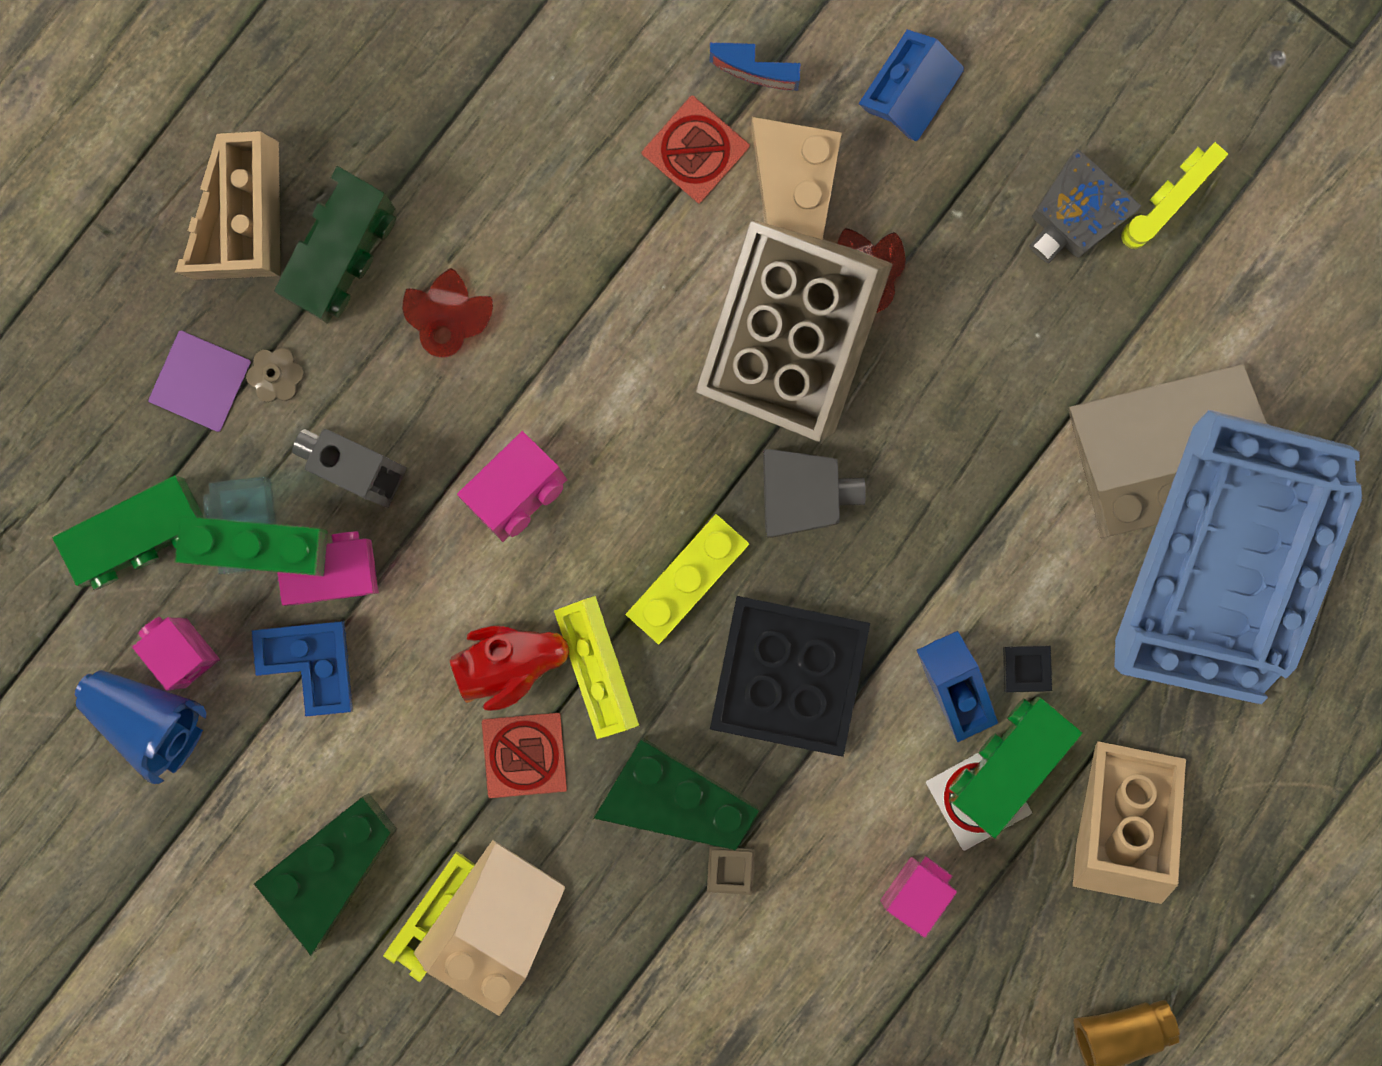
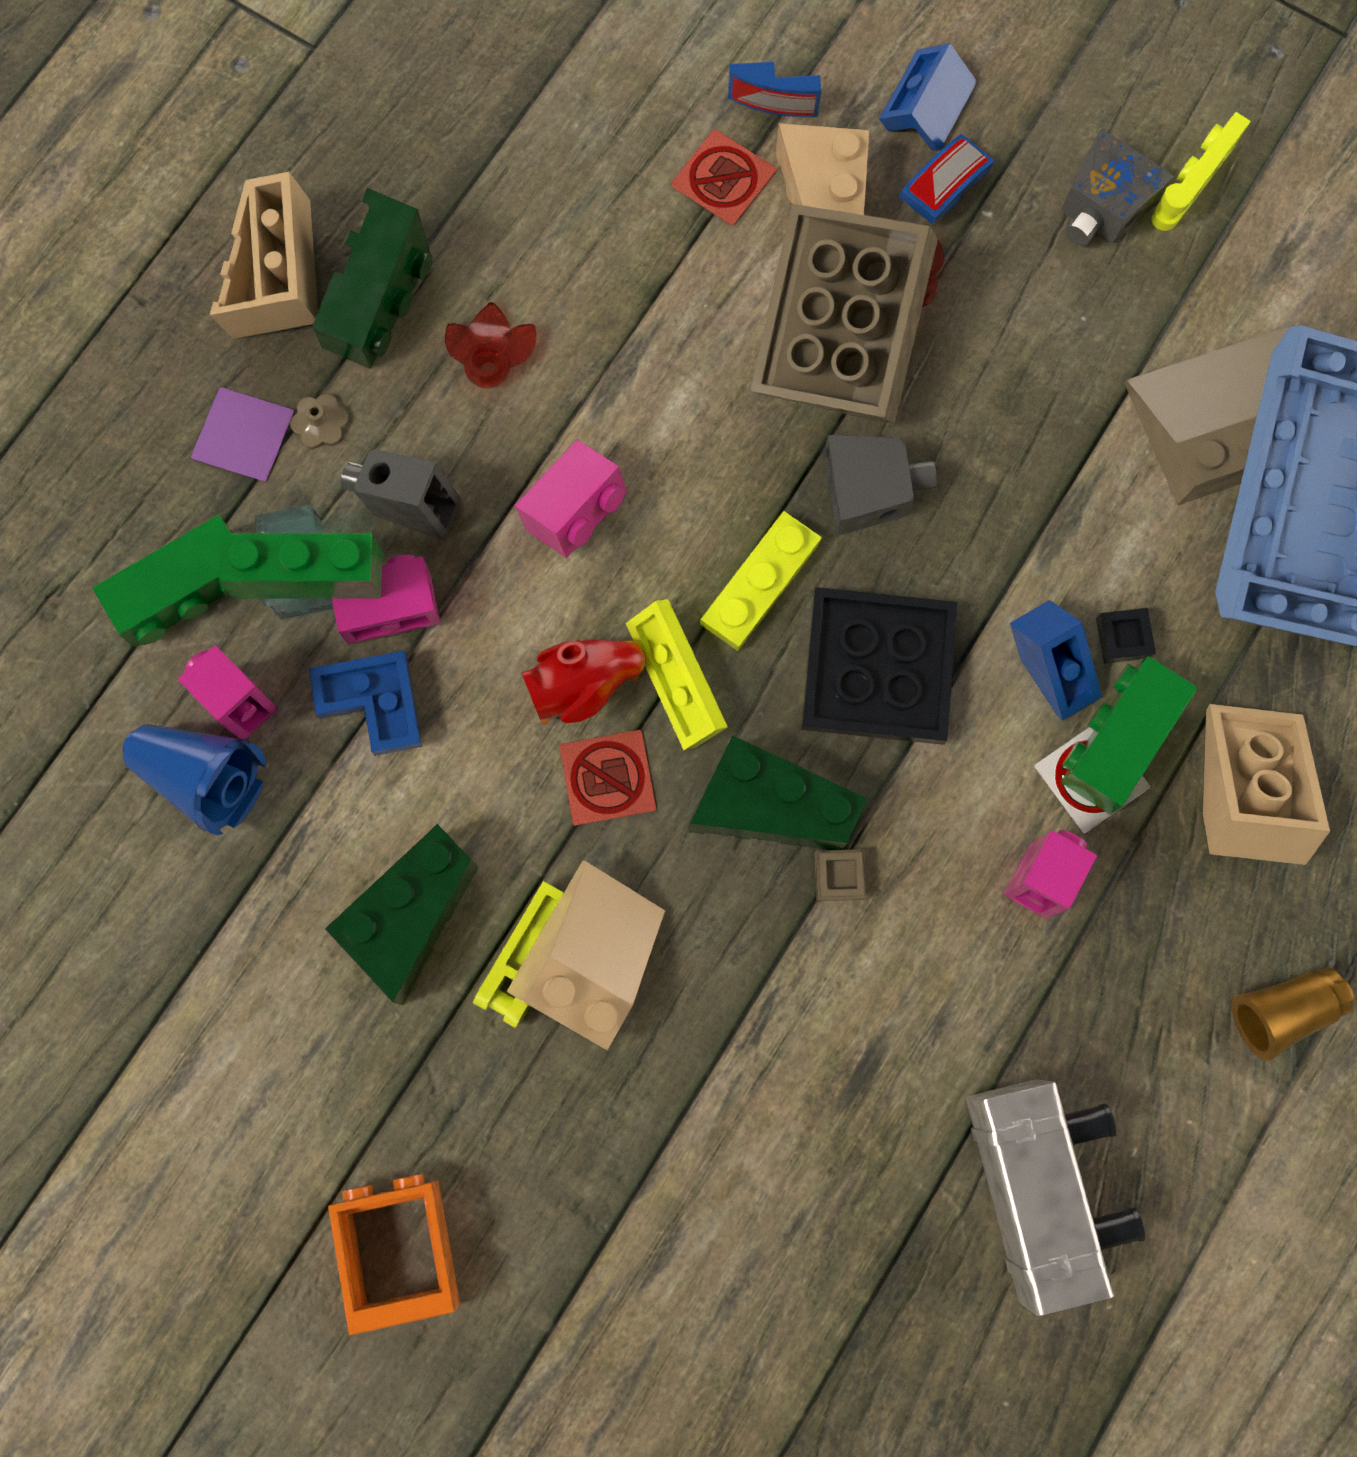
camera: 10 degrees left, 10 degrees down
none -> slope [898,134,995,224]

